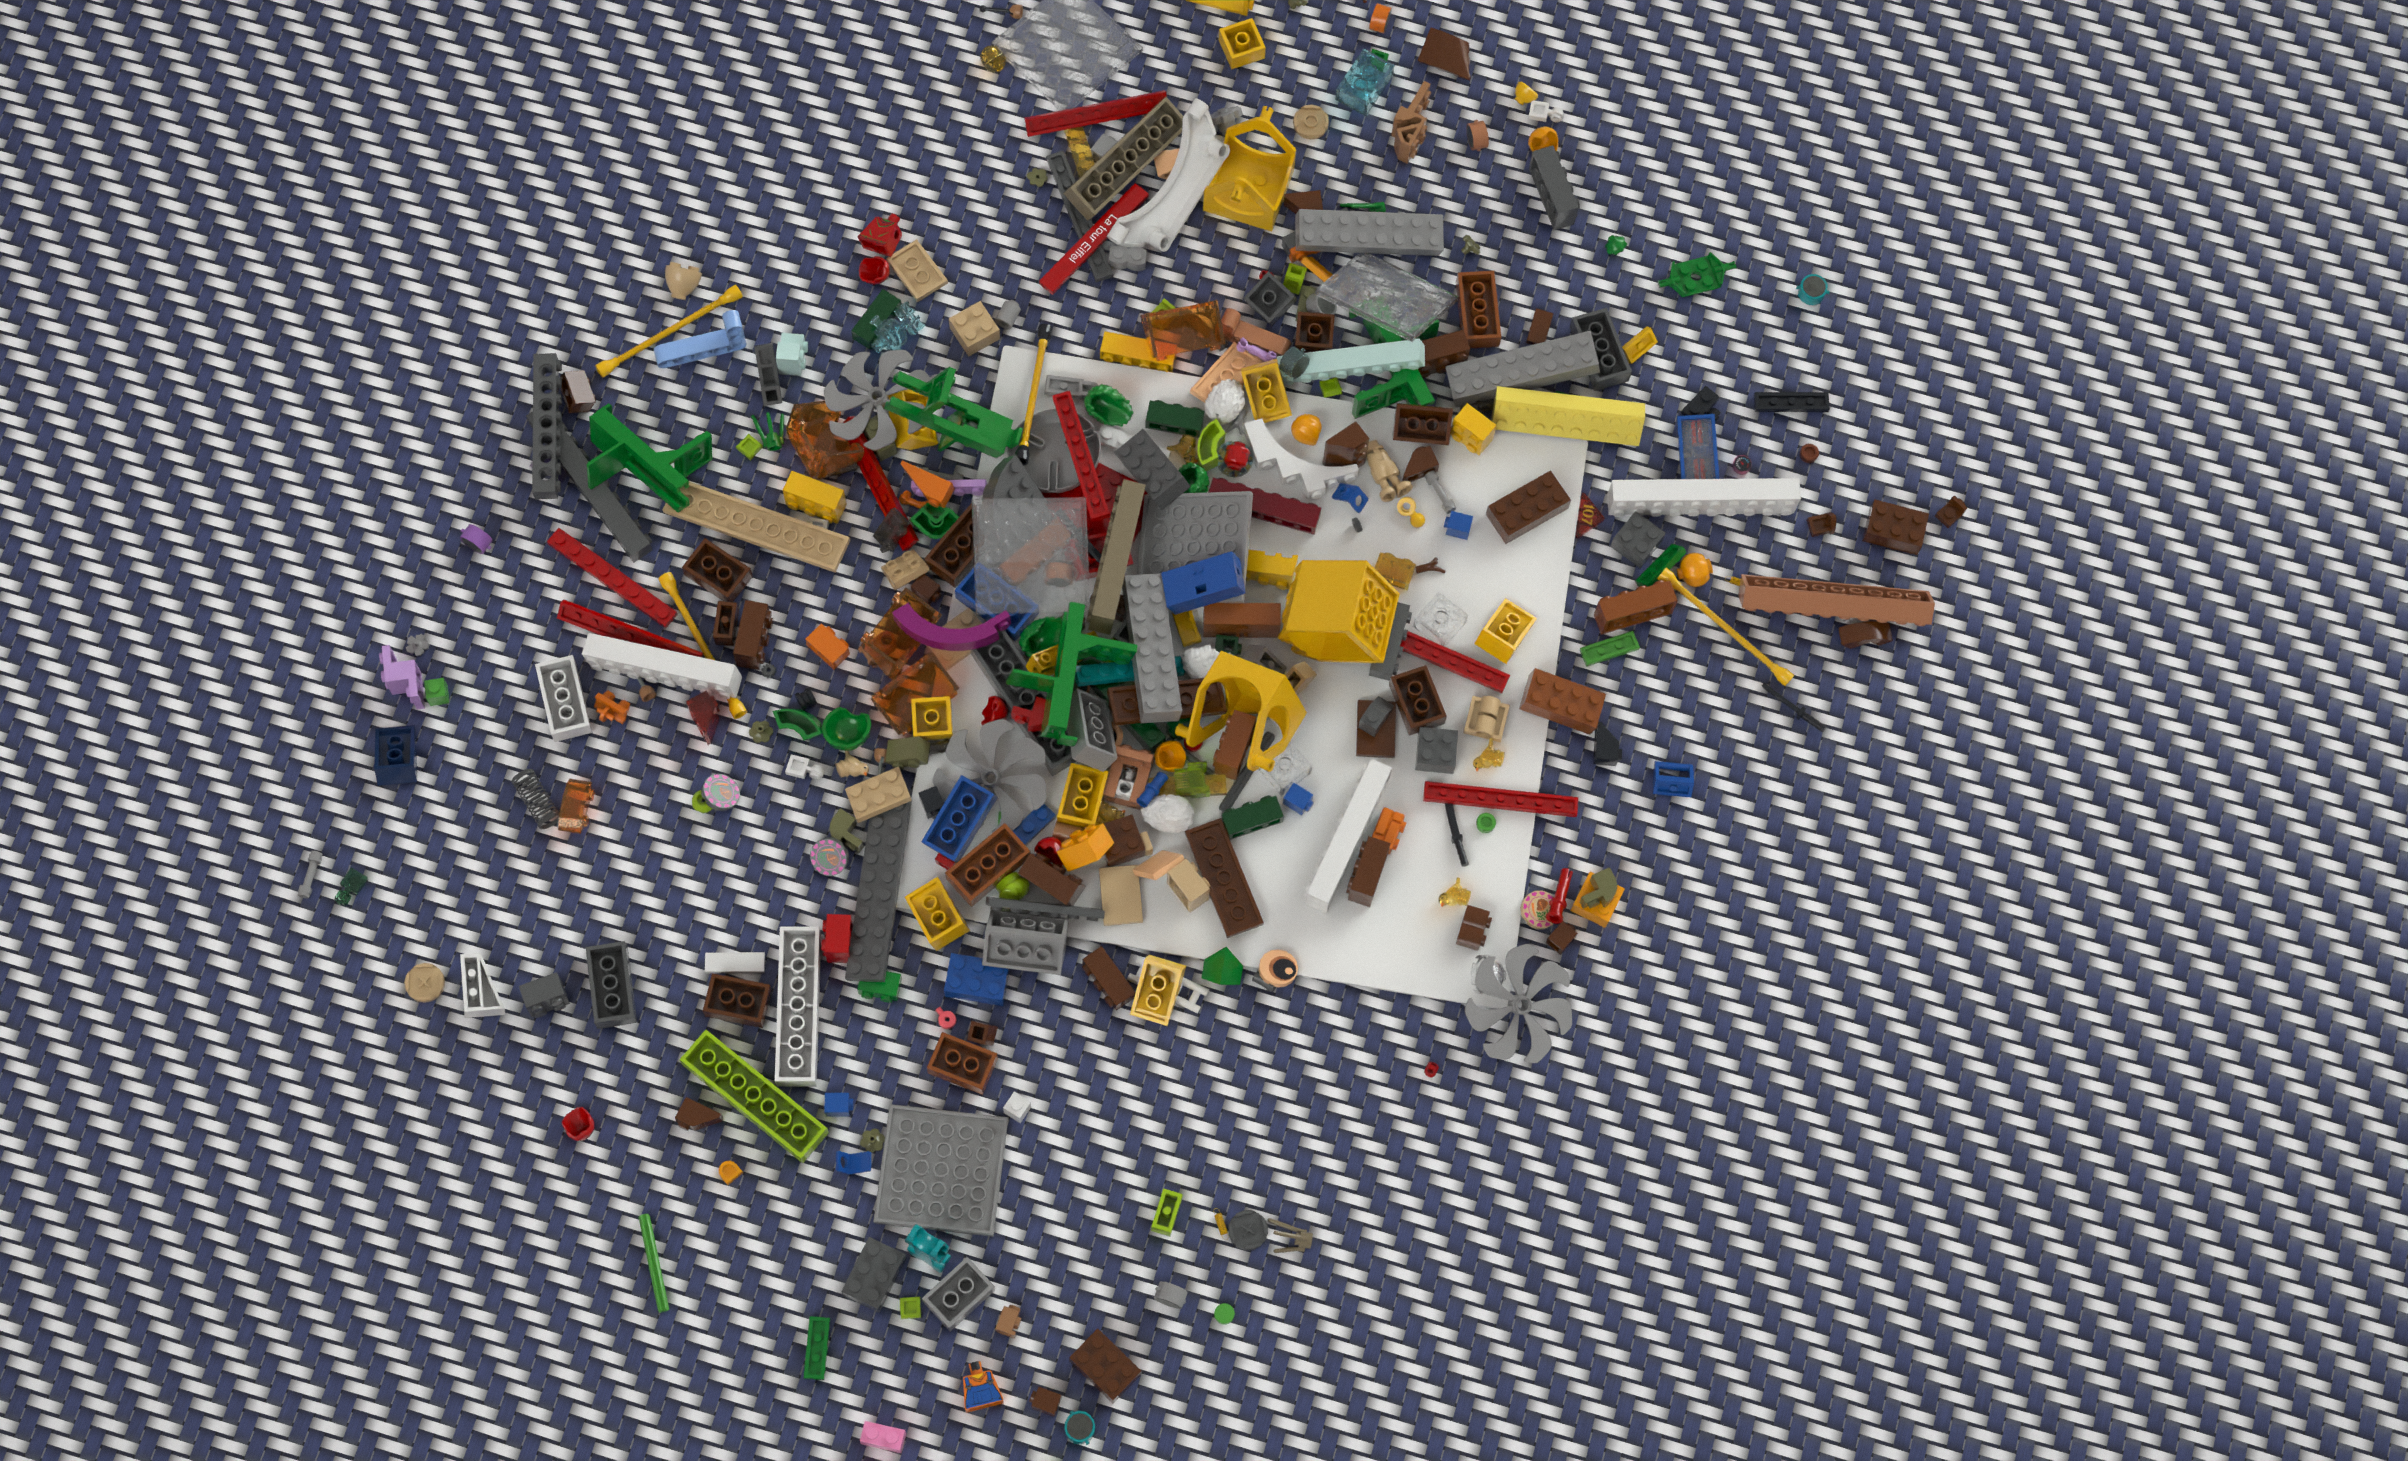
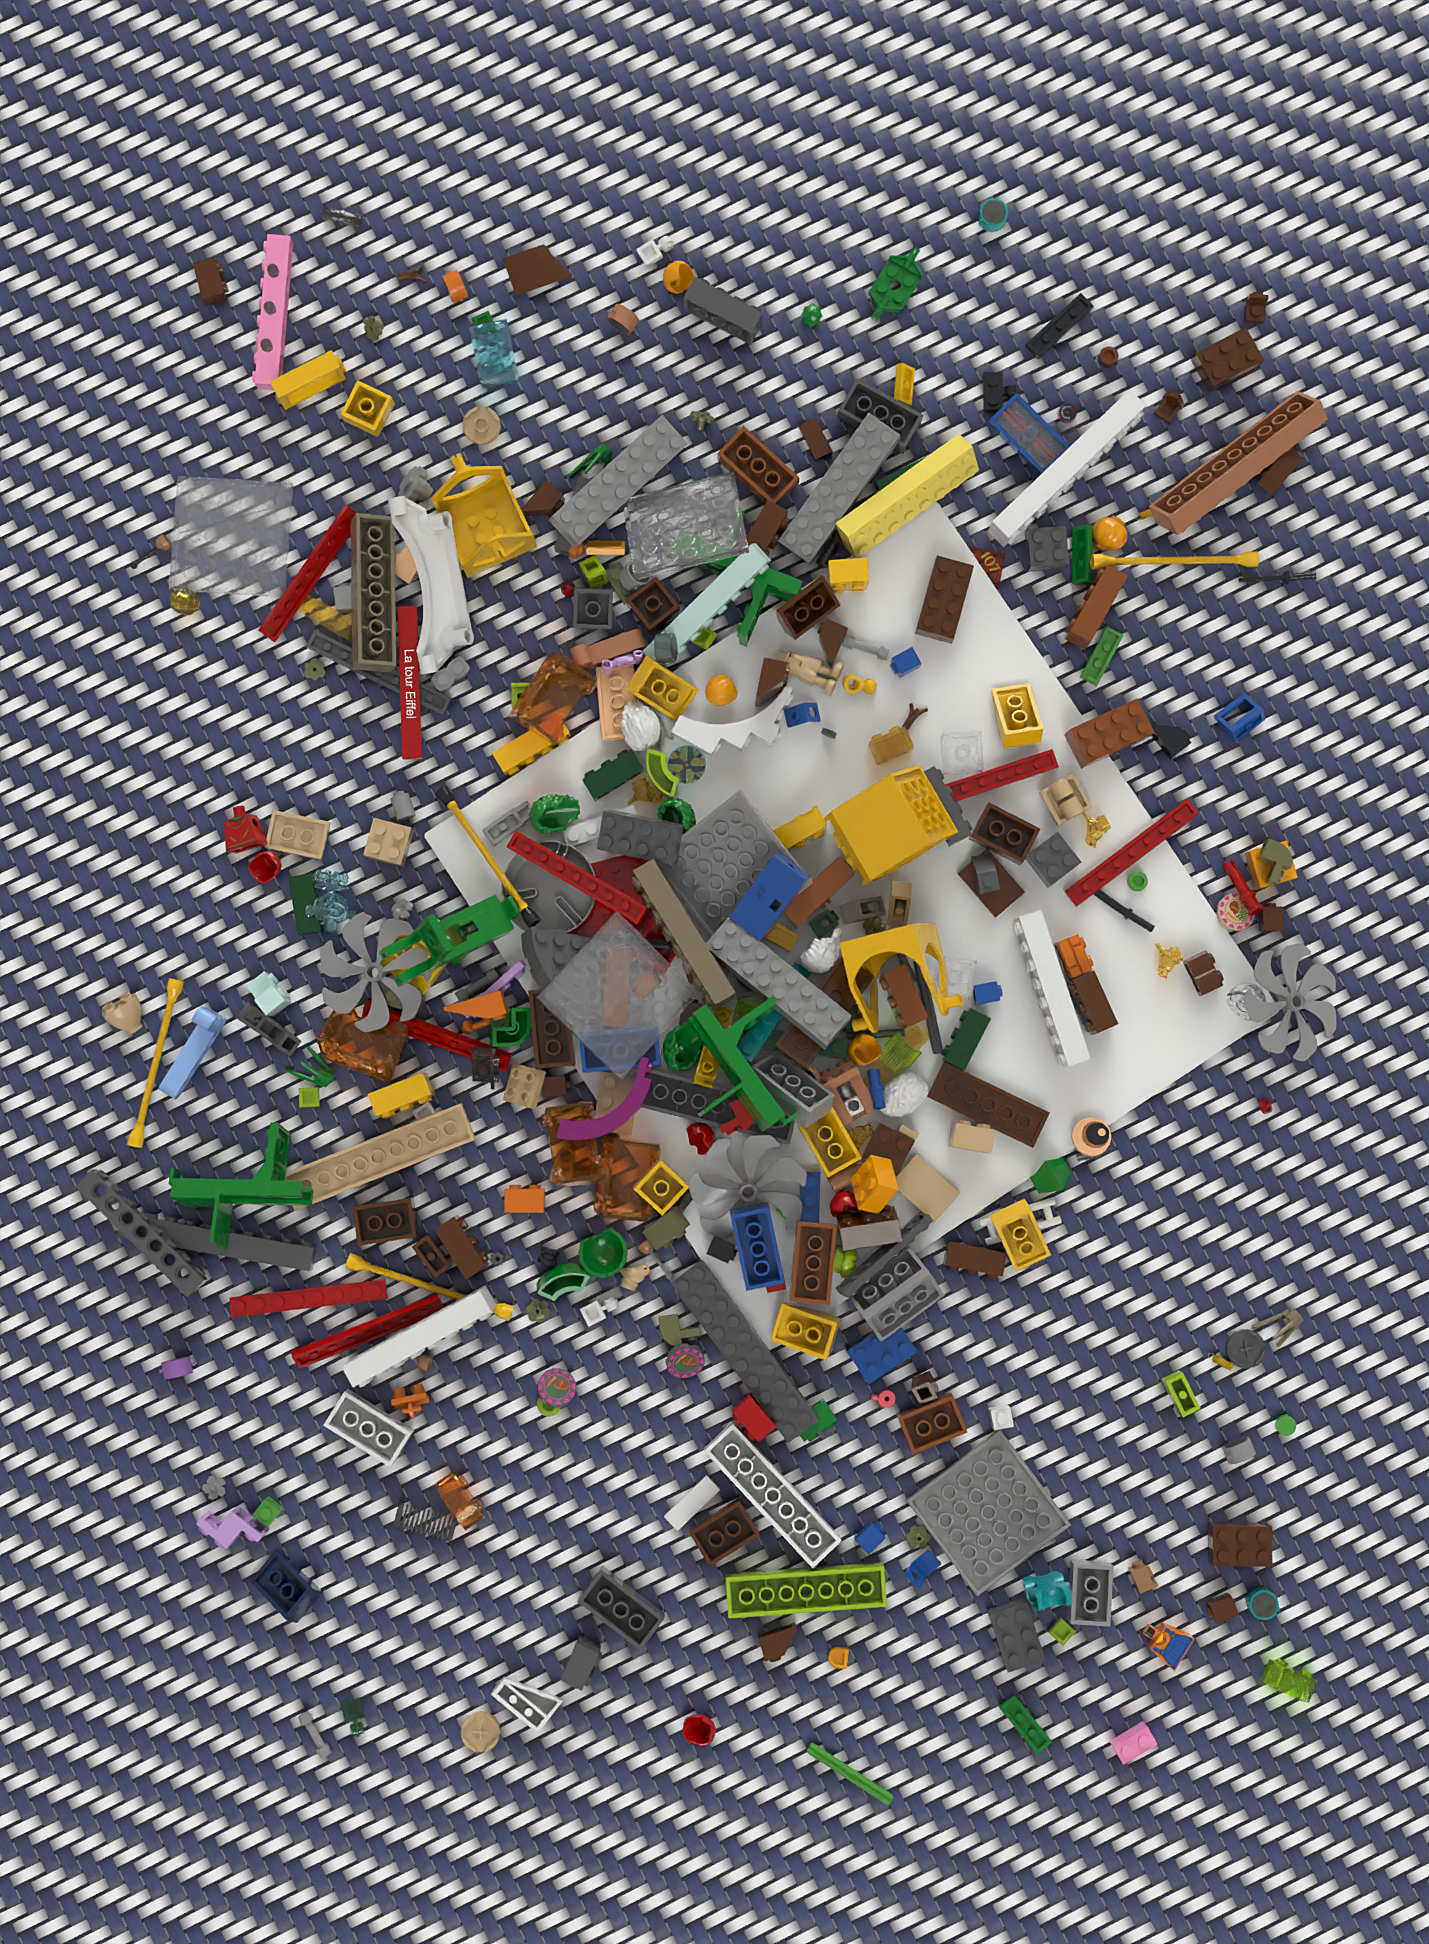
camera: 40 degrees left, 15 degrees up
brick [560,370,596,413] -> none
clear red slope [686,691,720,745] -> none
tan plate [845,766,912,823] -> none
light nougat tile [1132,850,1185,880] -> none
dark red brick [1208,477,1321,535] -> none
red head [1224,442,1250,471] -> none
medium nougat piece [1391,81,1431,164] -> none
yellow brick [1514,81,1538,106] -> none

